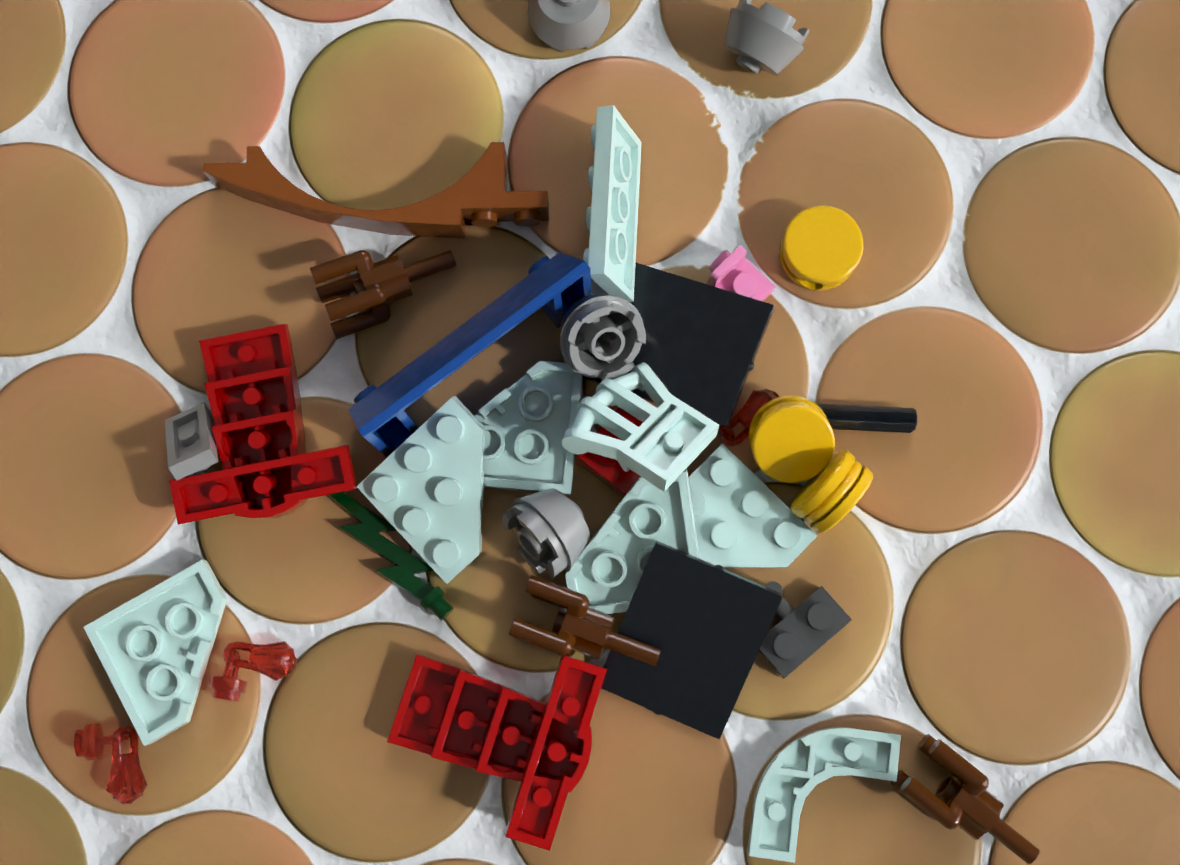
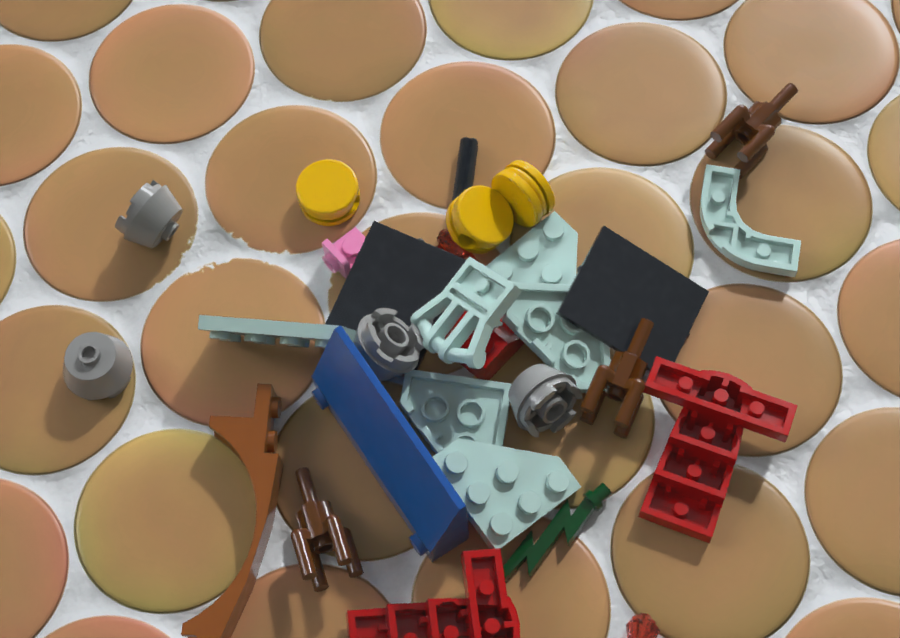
camera: 85 degrees left, 15 degrees down
dark grey plate [759,581,852,679] -> none

